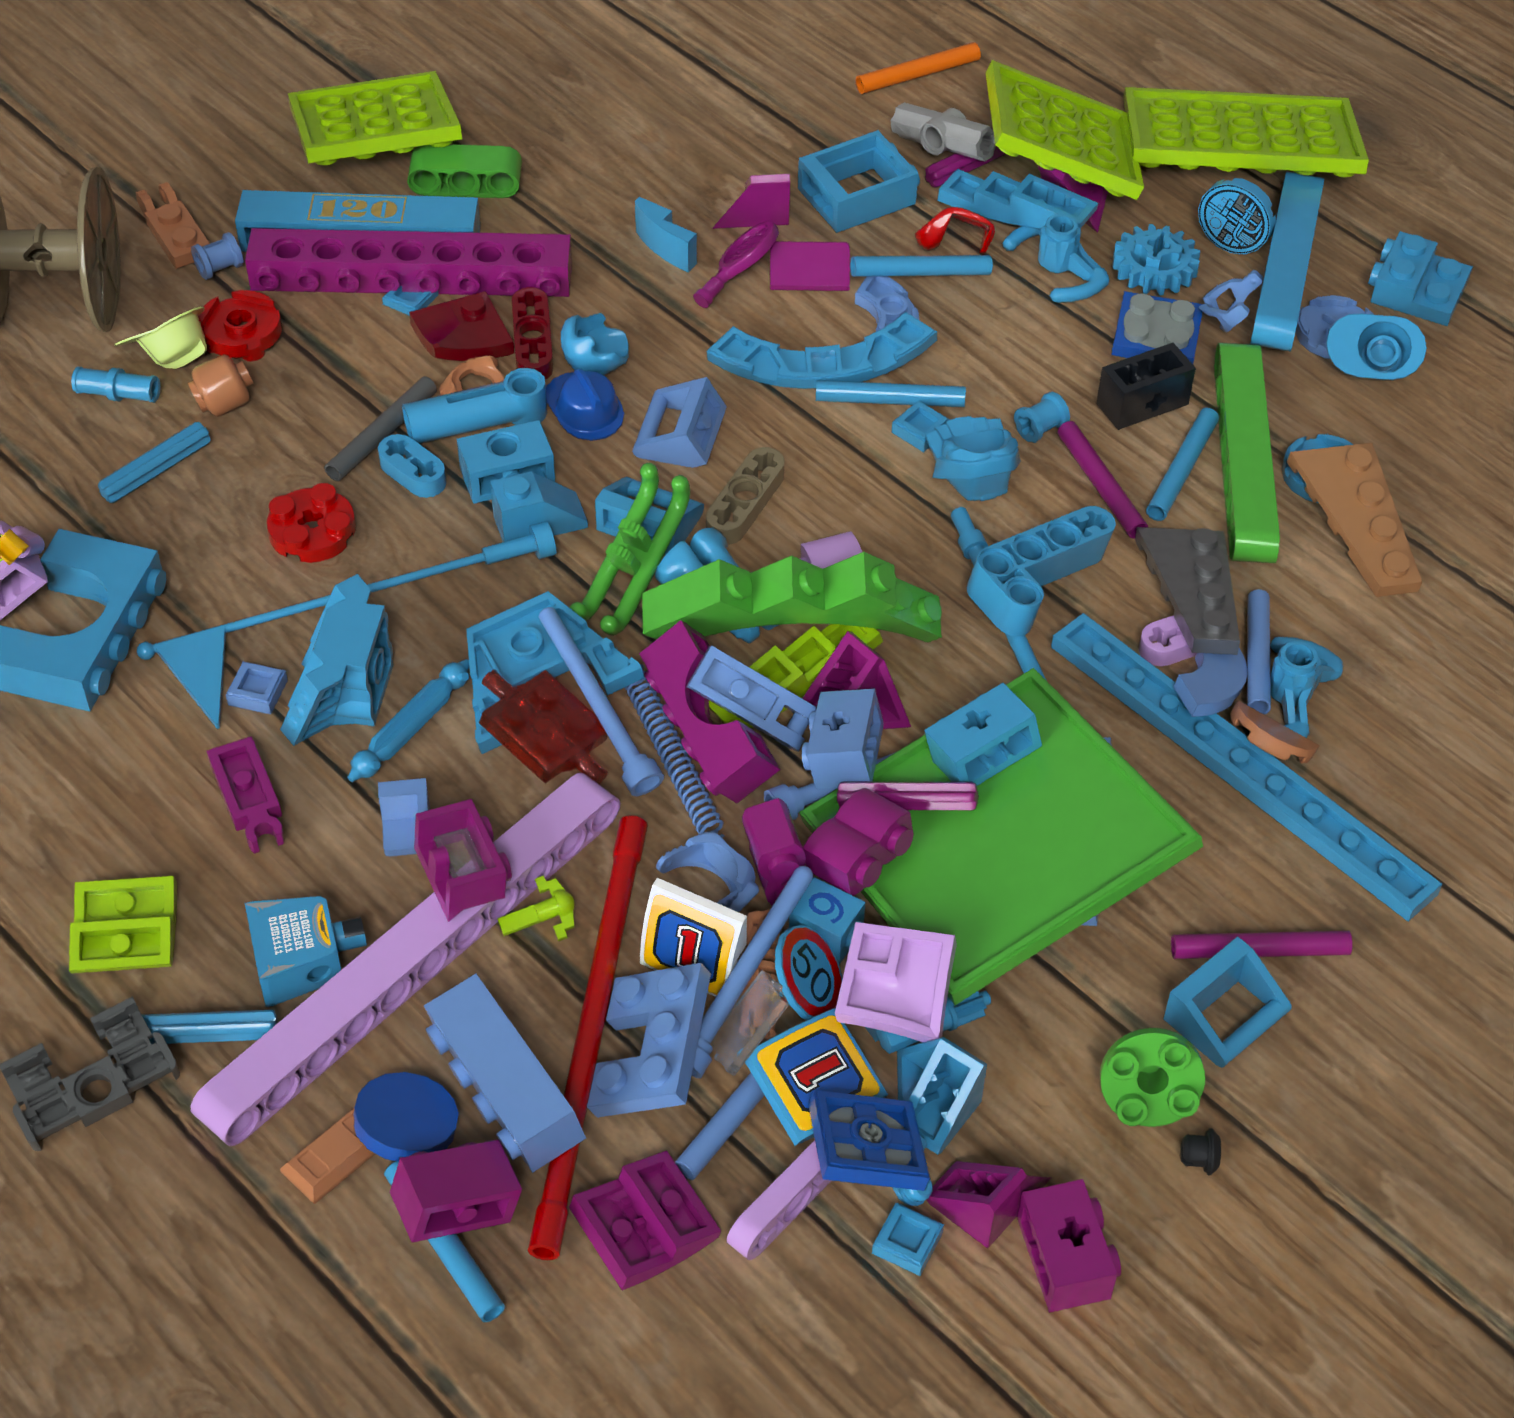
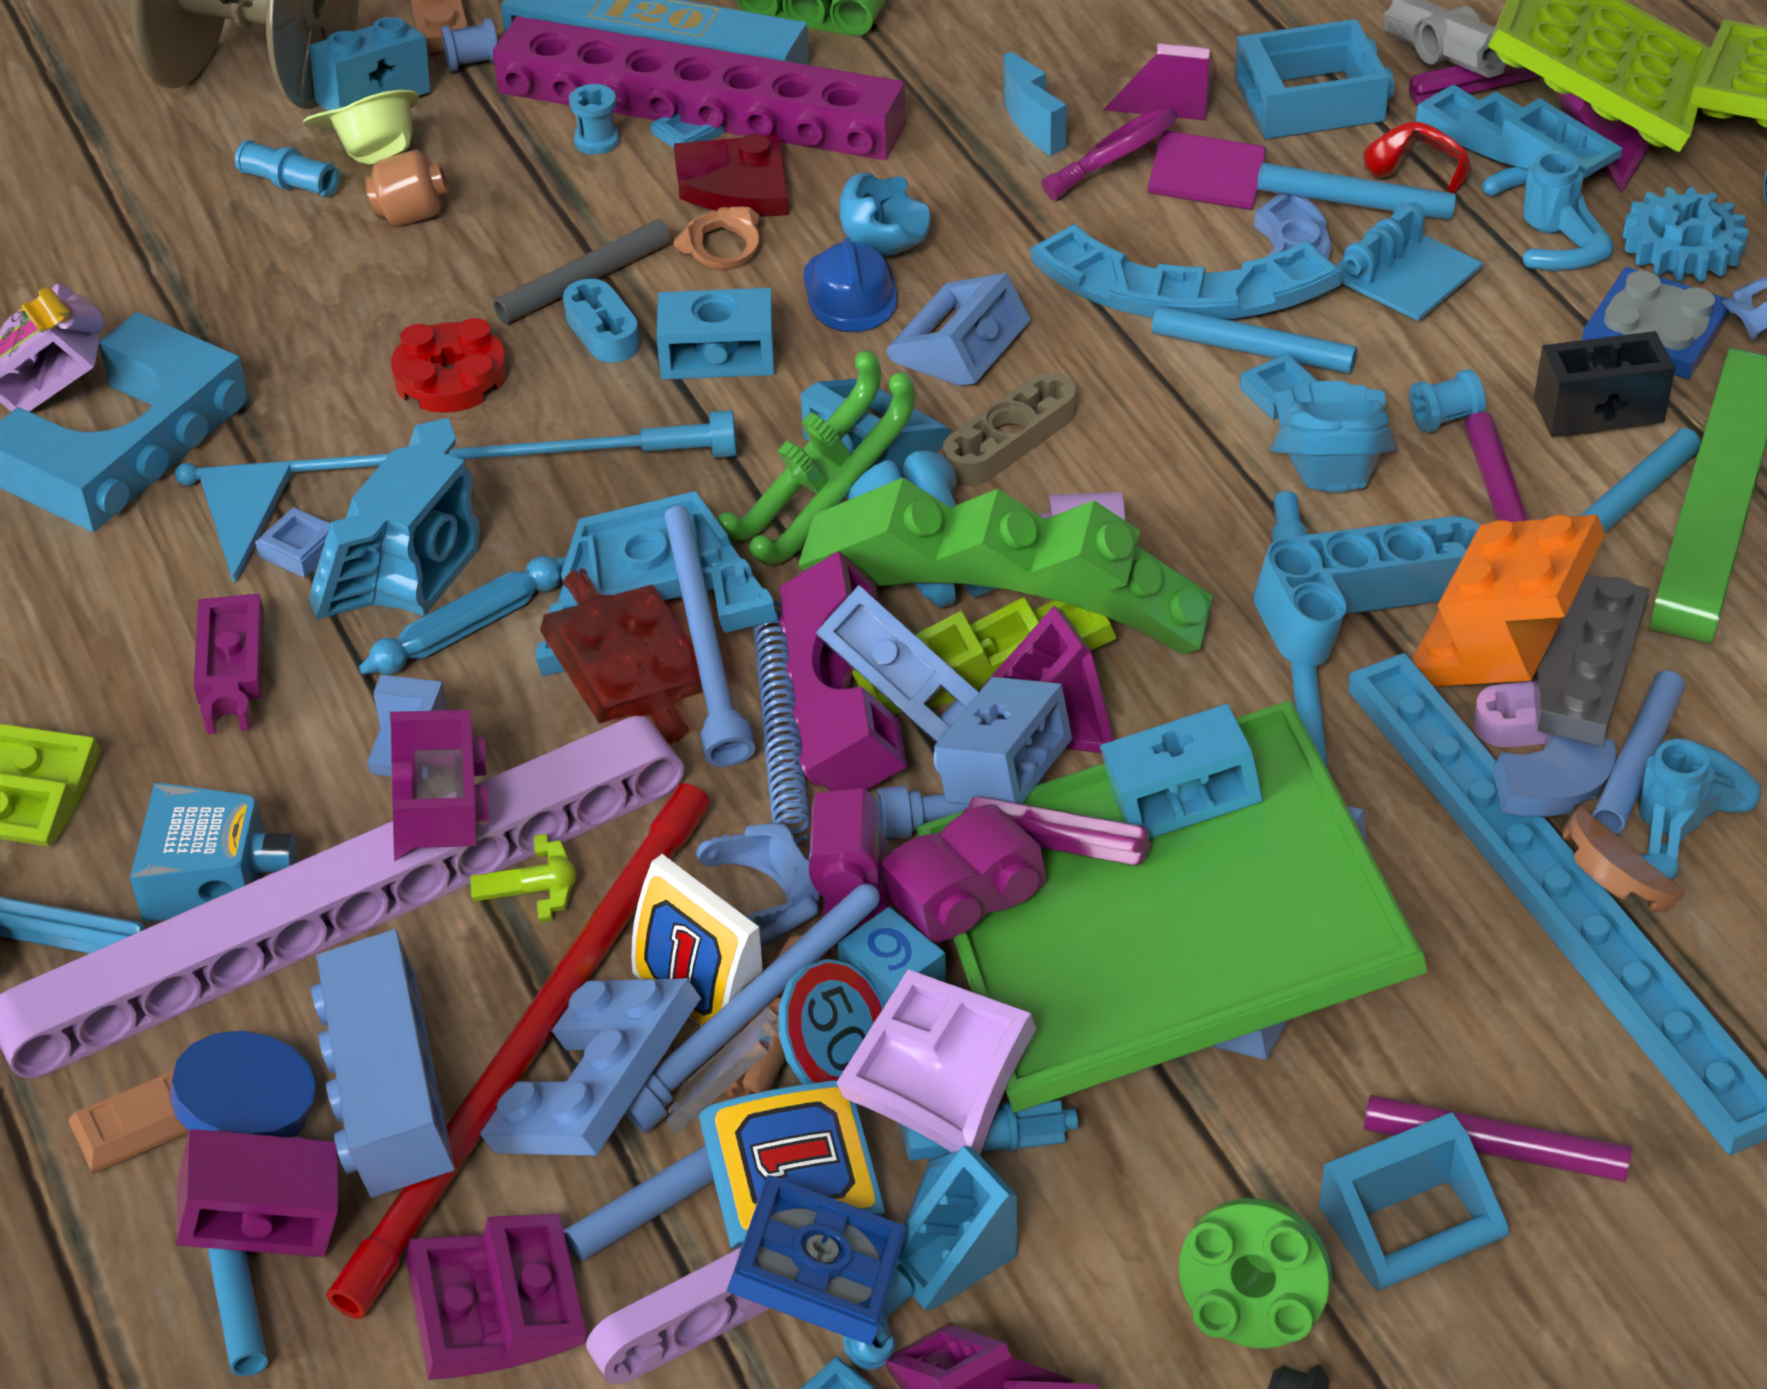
camera: 20 degrees right, 5 degrees down
dark azure axle [98,422,211,503] -> none
red plate [198,290,282,362] -> none
dark azure piece [402,368,547,444] -> none
dark azure slope [490,471,588,542] -> none
dark red beam [512,287,553,380] -> none
none -> dark azure brick [309,17,430,111]
none -> dark azure bush [569,84,620,154]
none -> dark azure hinge [1335,202,1483,321]
none -> orange bracket [1412,514,1605,686]

